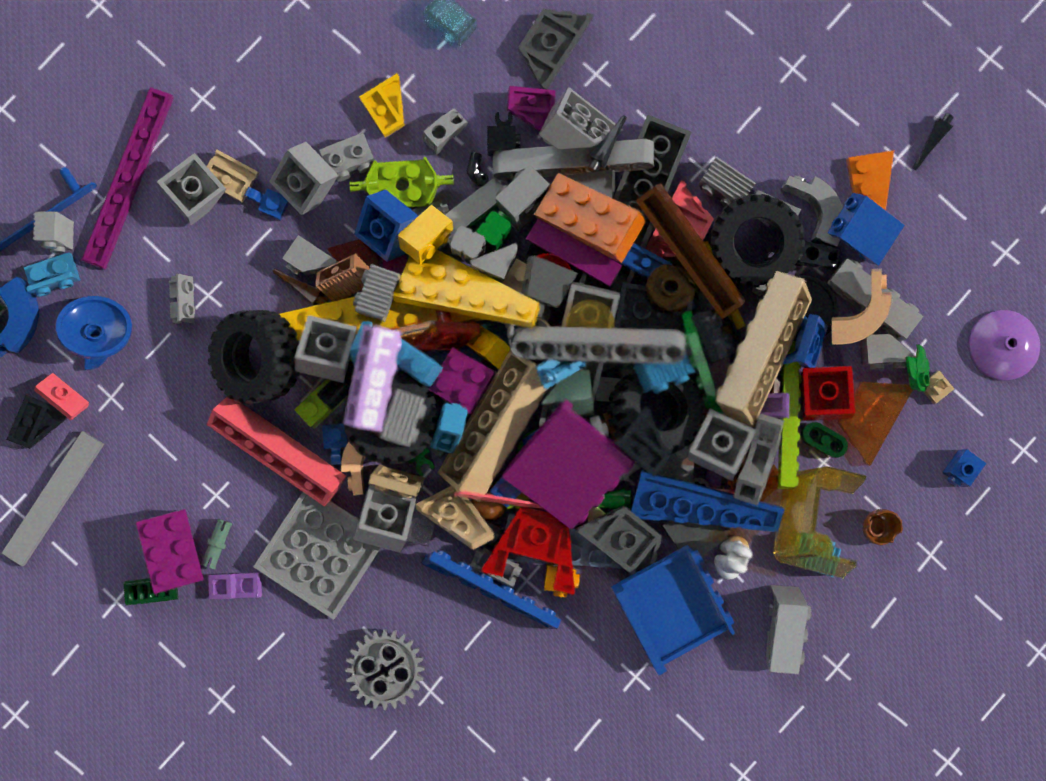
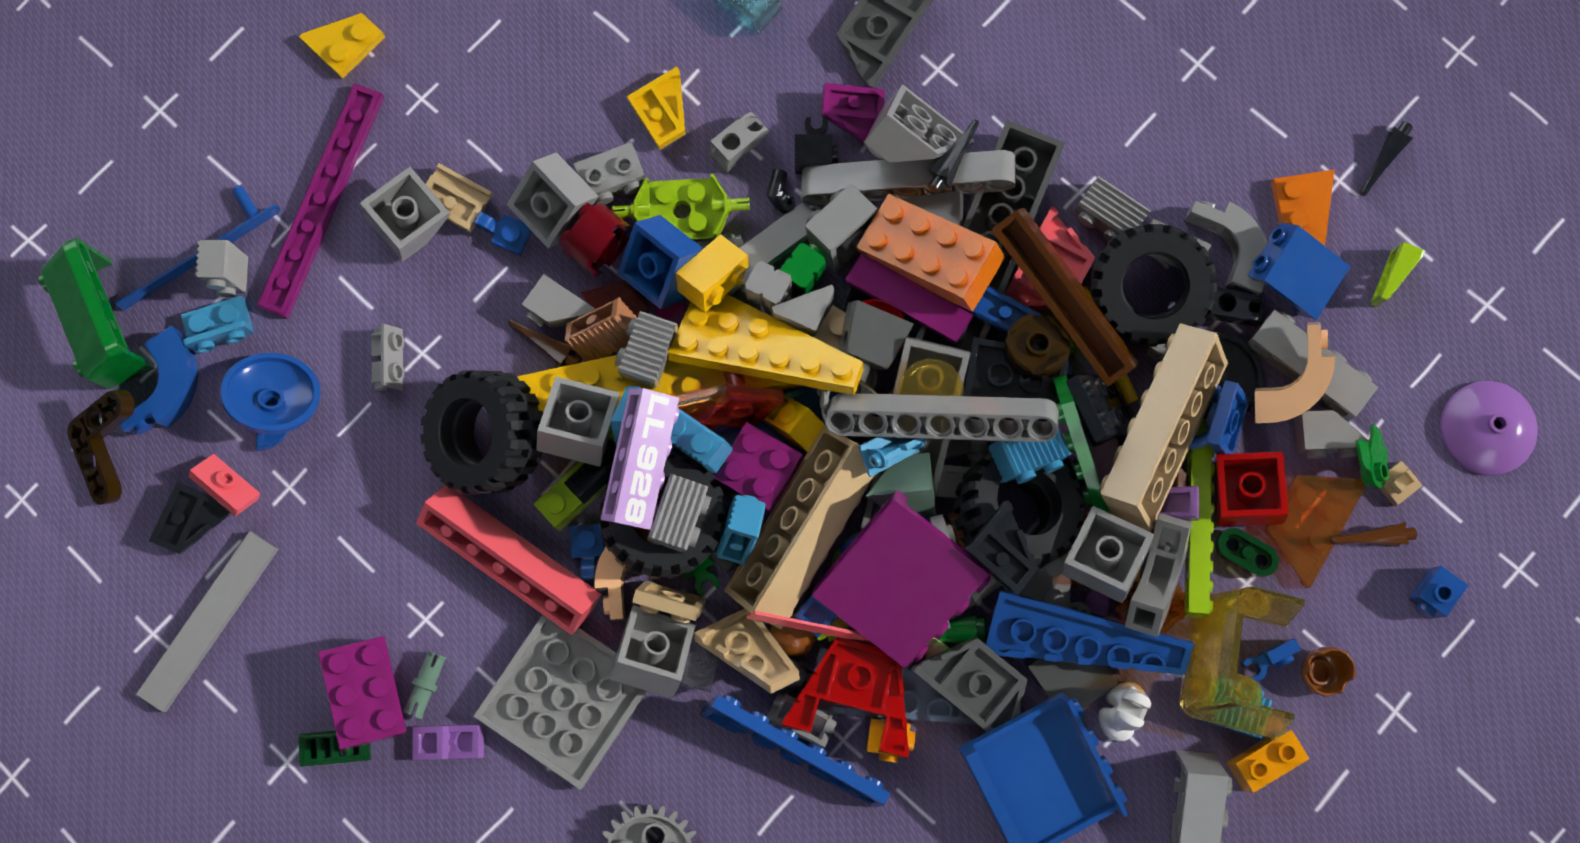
camera: 10 degrees right, 5 degrees down
none -> yellow wing [299,13,385,79]
none -> dark red brick [559,203,633,276]
none -> light orange brick [1226,729,1310,793]
none -> blue plate [1240,638,1301,682]
none -> reddish brown piece [1330,522,1417,547]
none -> lime slope [1371,242,1425,307]

